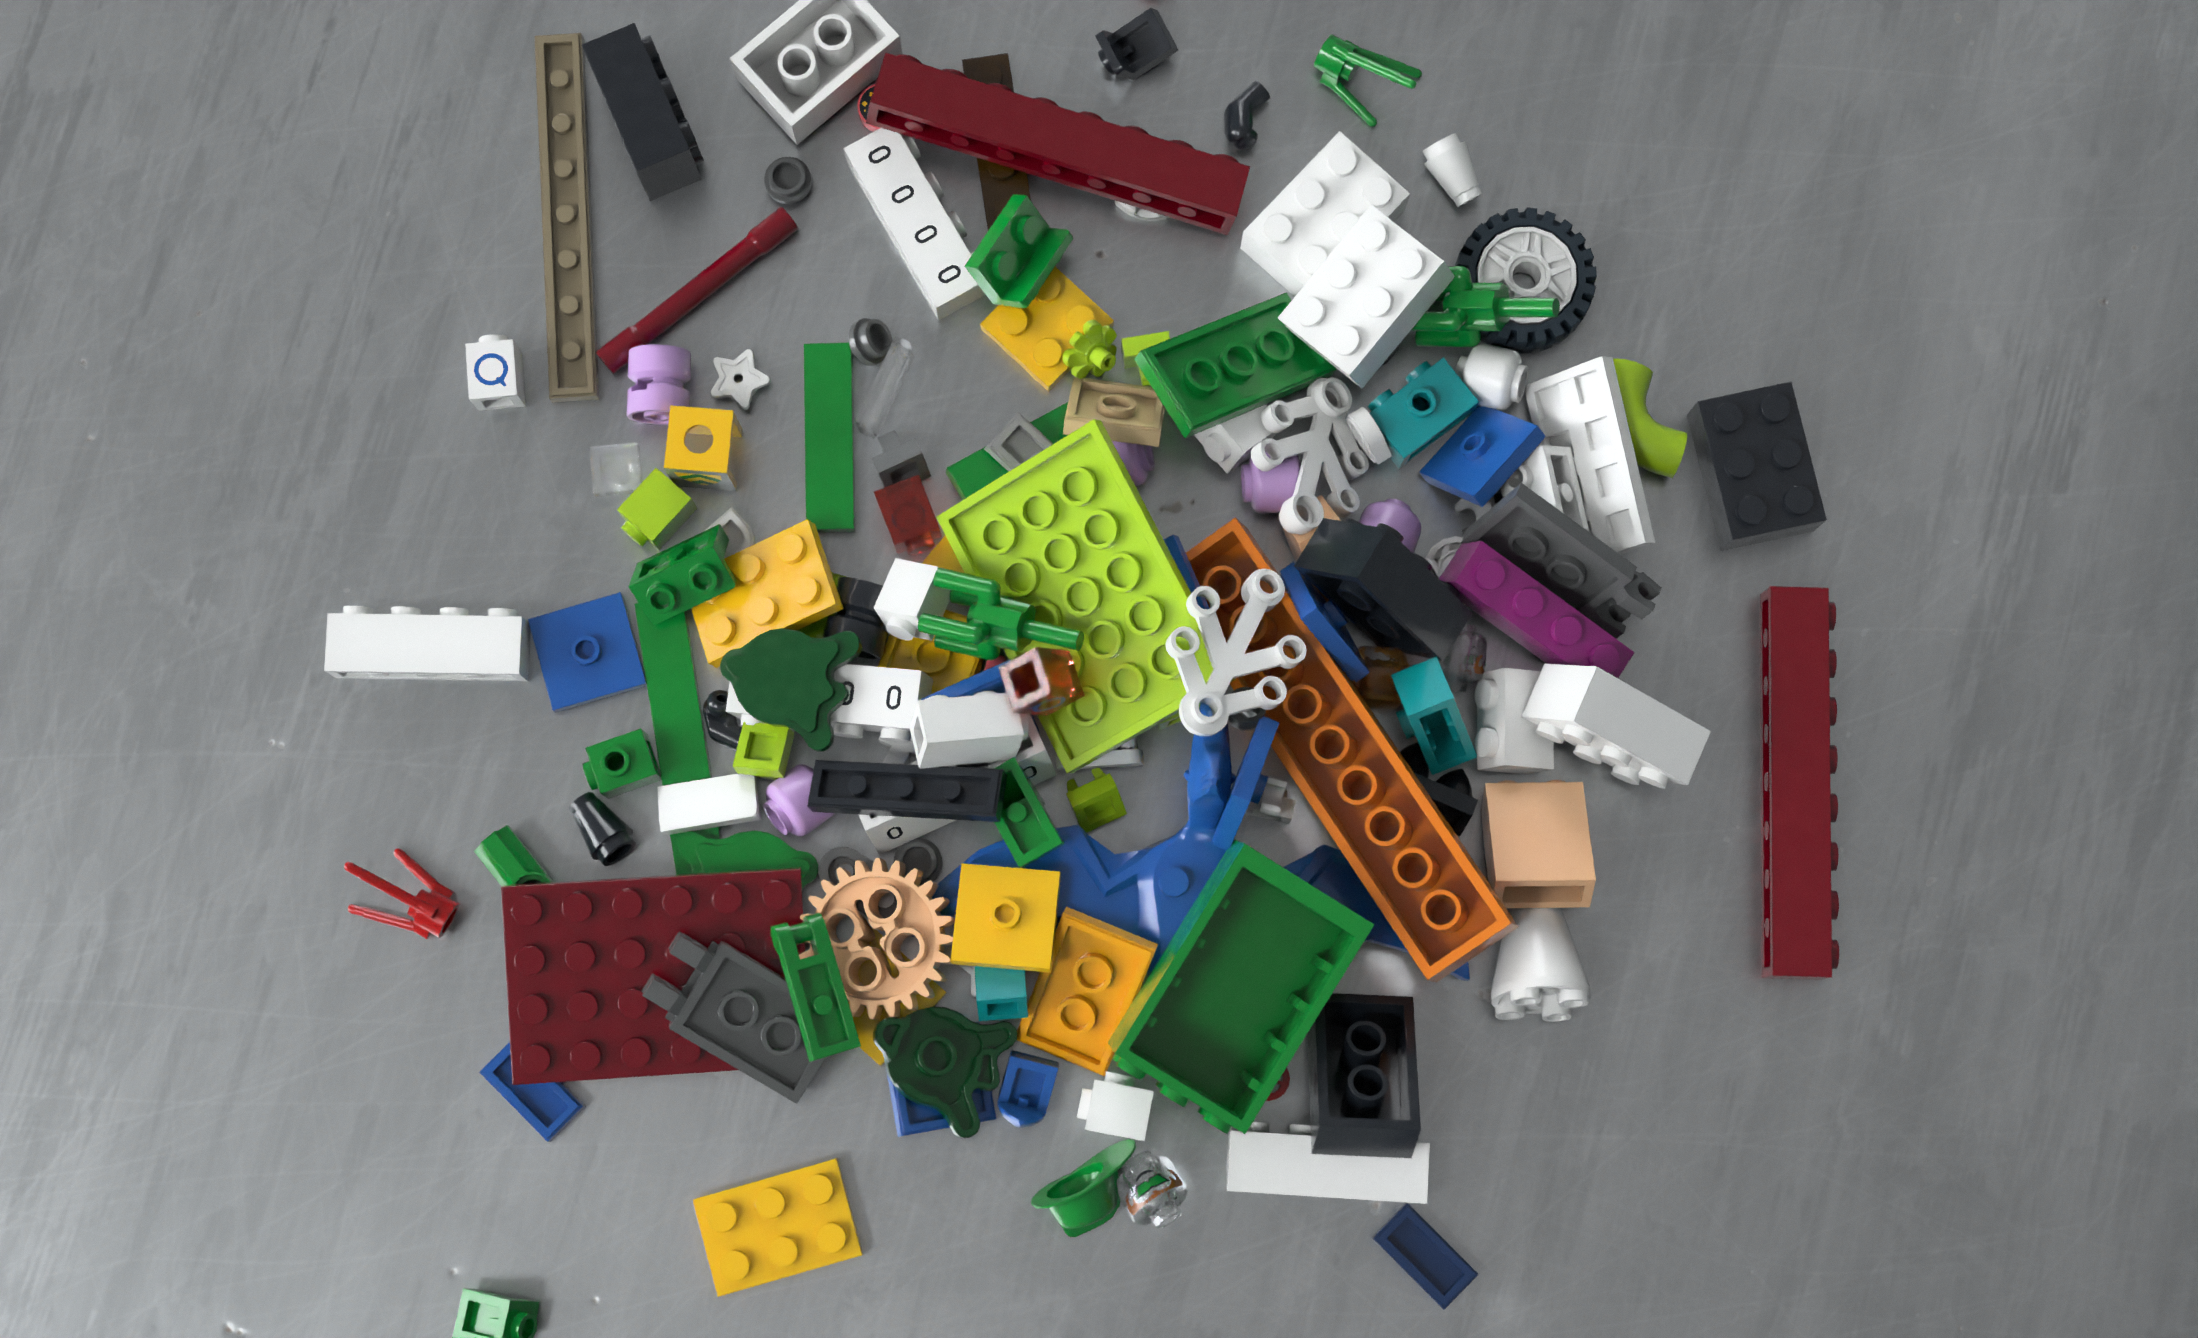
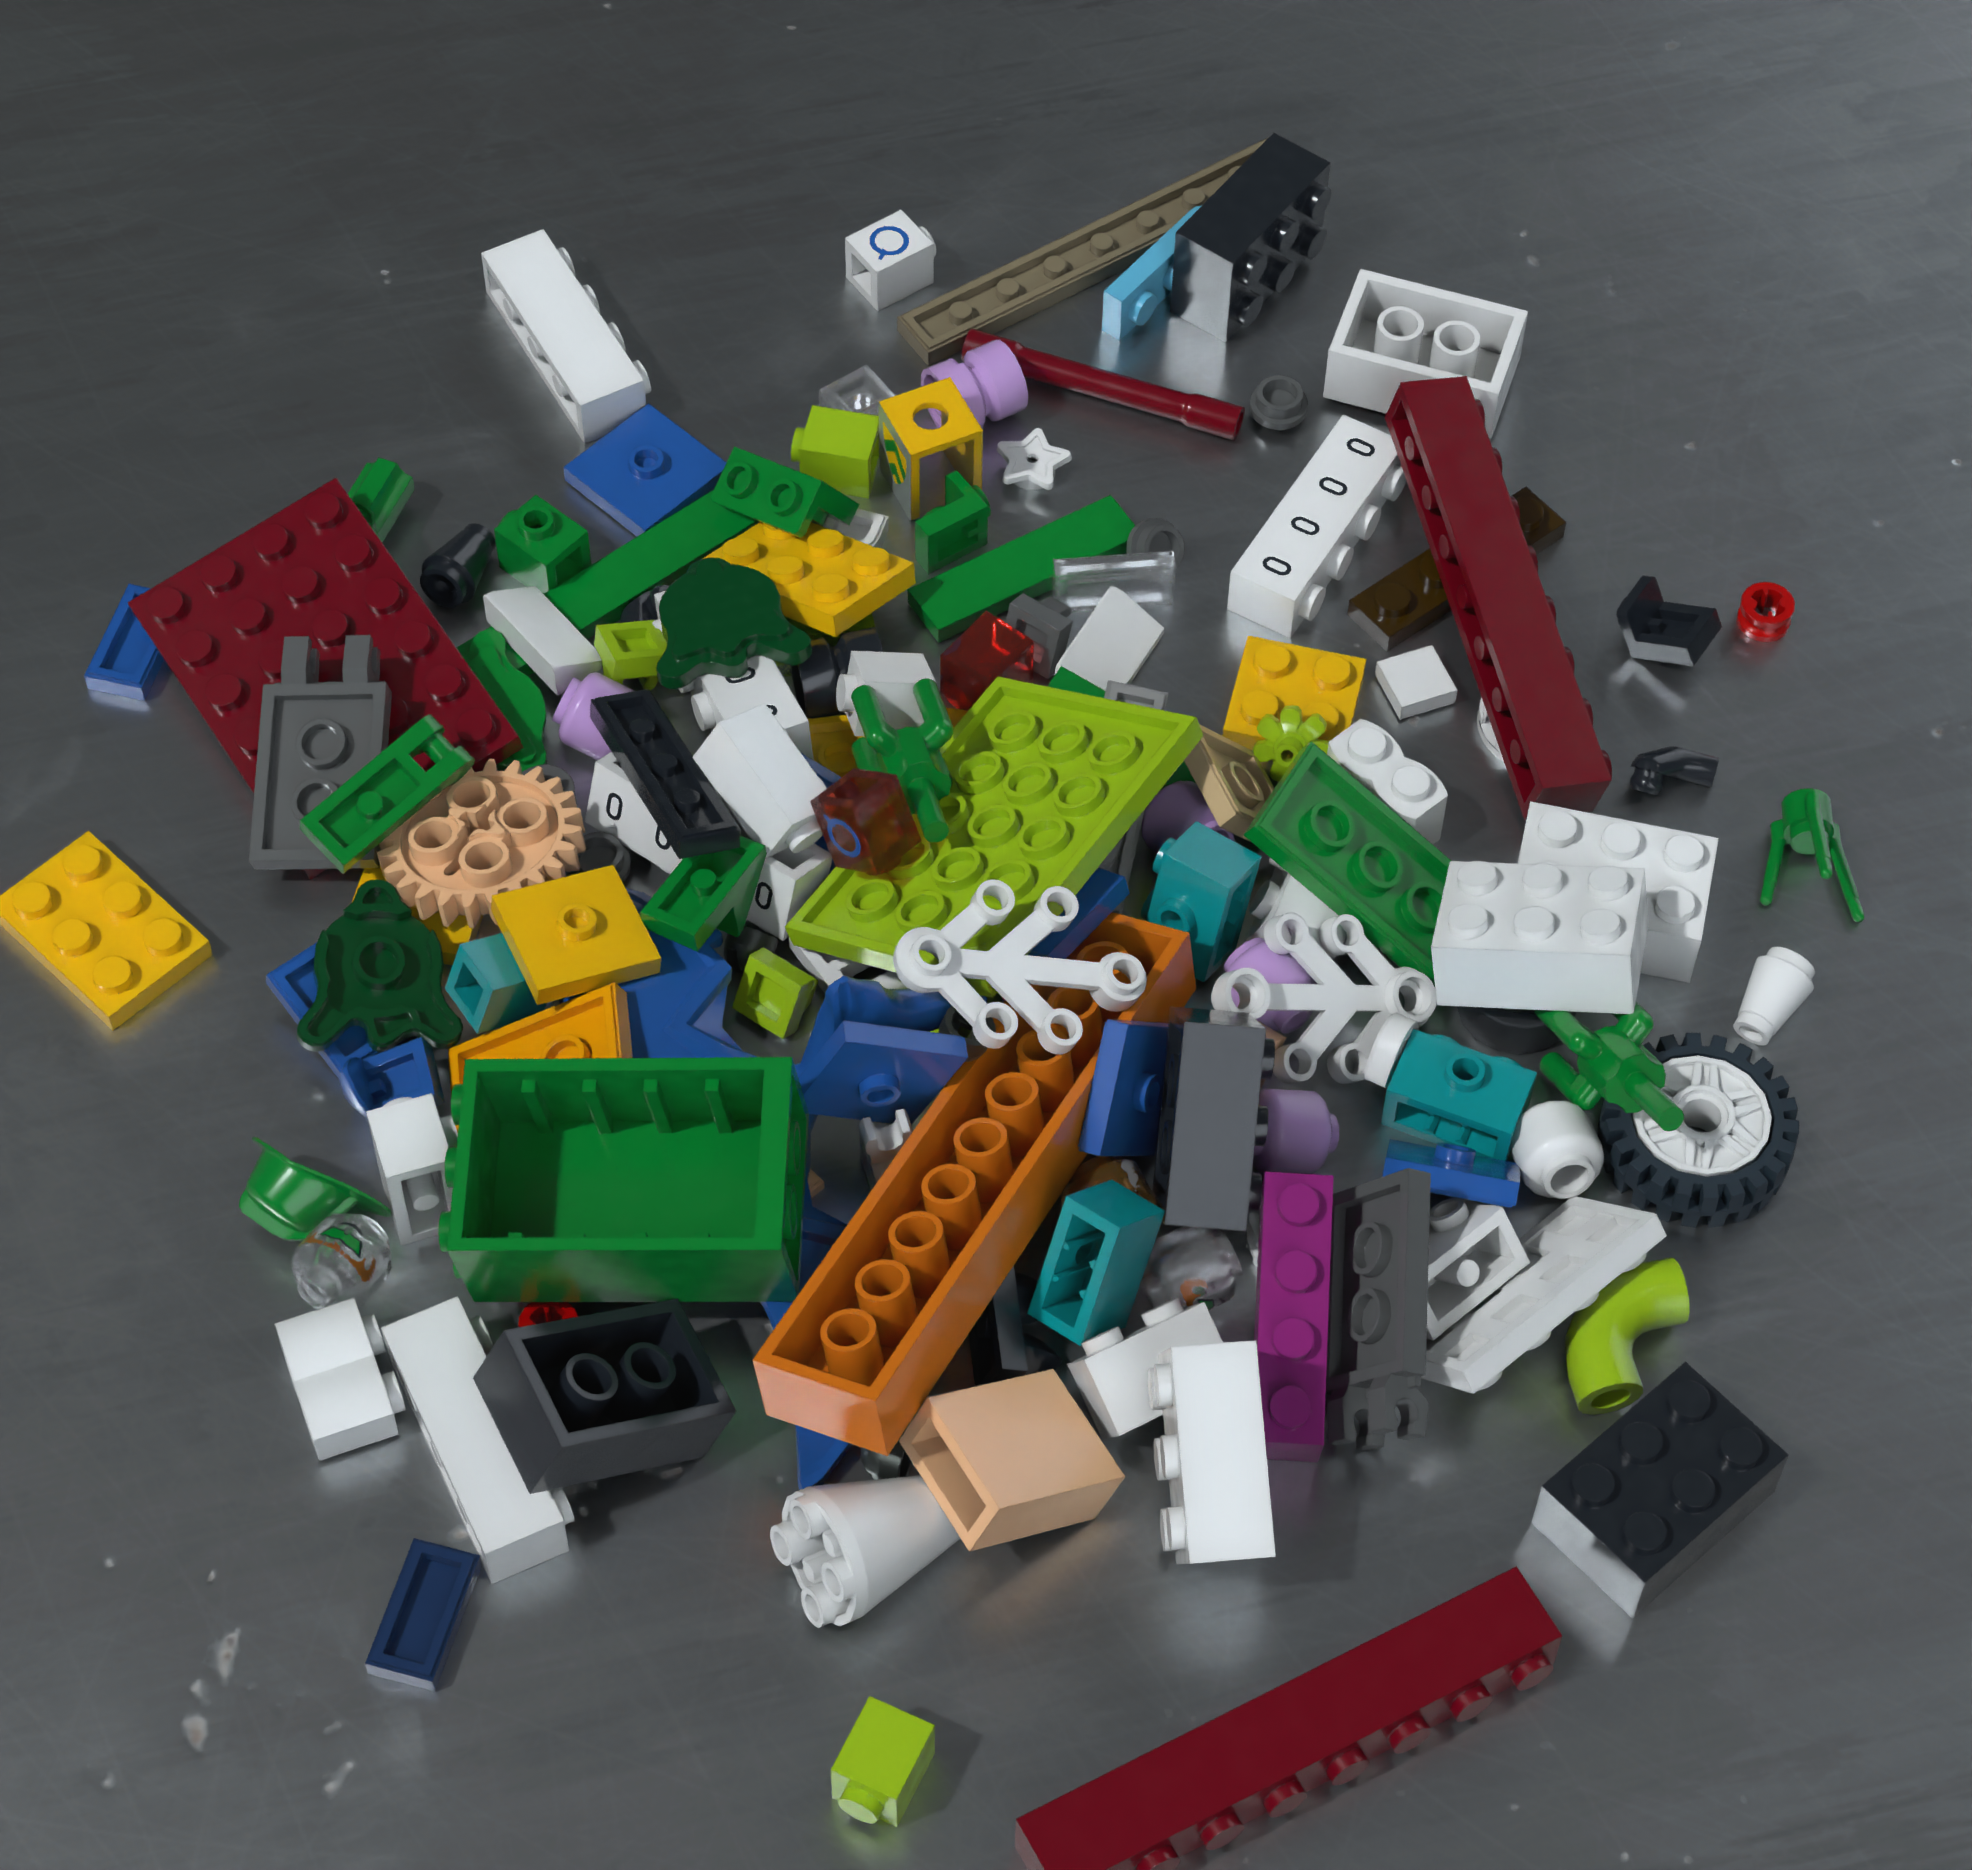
camera: 60 degrees right, 25 degrees down
red plant [344,848,460,939] -> none
green bracket [964,194,1073,308] -> none
none -> white brick [275,1298,406,1461]
none -> pearl dark grey hinge [723,926,779,973]
none -> lime brick [831,1696,935,1827]
none -> green bracket [915,470,991,575]
none -> white slope [1055,585,1165,691]
none -> medium azure plate [1102,205,1202,341]
none -> teal brick [1140,821,1262,982]
none -> white brick [1327,719,1448,844]
none -> white tile [1375,645,1457,720]

